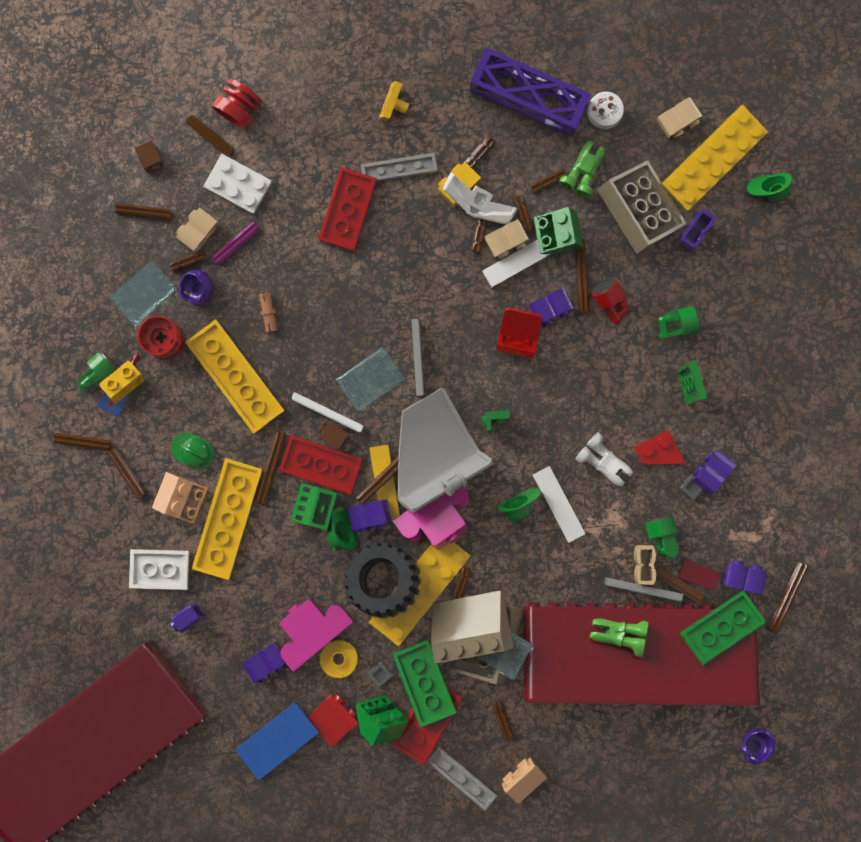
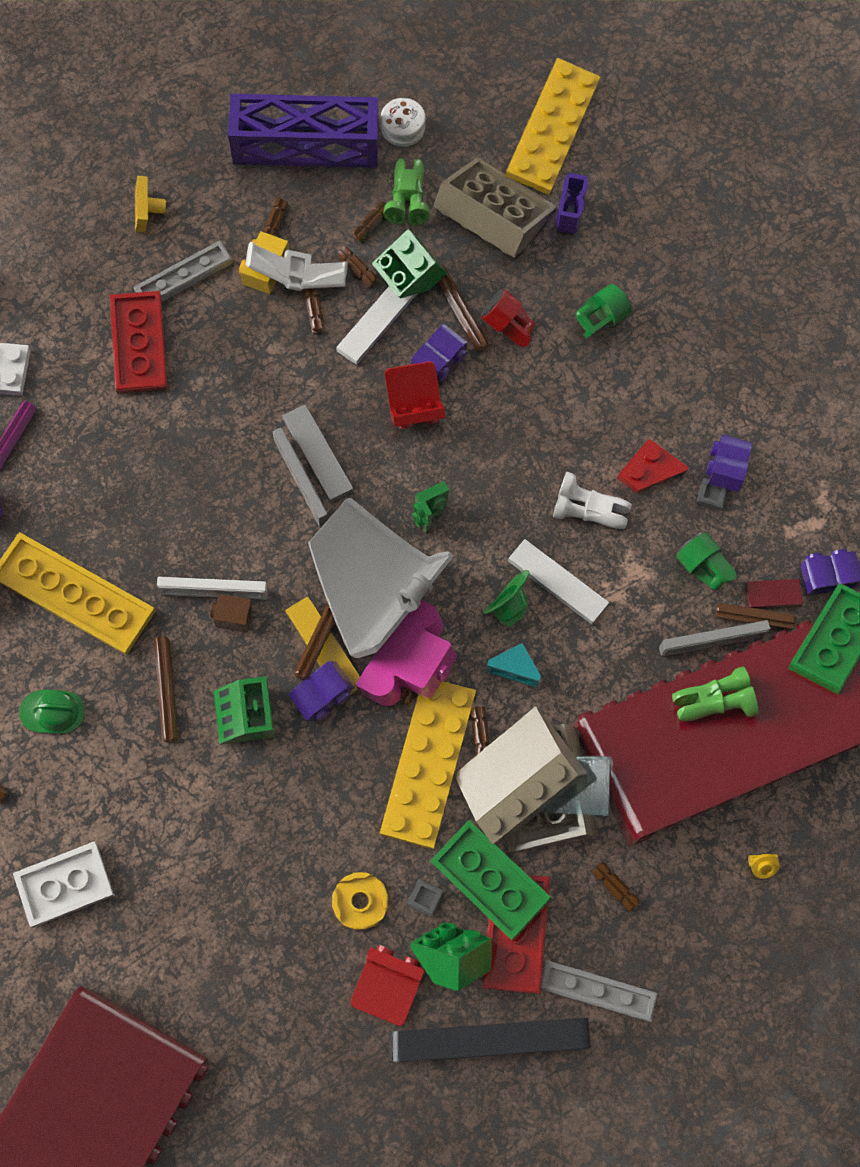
camera: 25 degrees left, 15 degrees down
light nougat slope [152,472,208,524] -> none
dark purple brick [170,603,205,633] -> none
yellow plate [192,458,263,580] -> none
blue tile [235,701,320,780] -> none
dark purple brick [242,642,286,684] -> none
nougat pin [259,293,277,332] -> none
red tile [278,435,364,495] -> none
dark pink brick [280,599,354,672] -> none
green piece [326,507,357,551] -> none
clear light blue piece [336,347,405,411] -> none
black tyre [343,542,421,618] -> none
tan brick [484,219,529,259] -> none
light nougat slope [502,758,547,804] -> none
tan brick [634,545,656,585] -> none
tan brick [657,97,702,139] -> none
green tile [677,360,707,406] -> none
green piece [747,173,792,202] -> none
none -> light grey tile [282,405,353,503]
none -> black beam [388,1018,591,1063]
none -> teal slope [486,643,541,688]
none -> yellow plate [748,854,780,879]

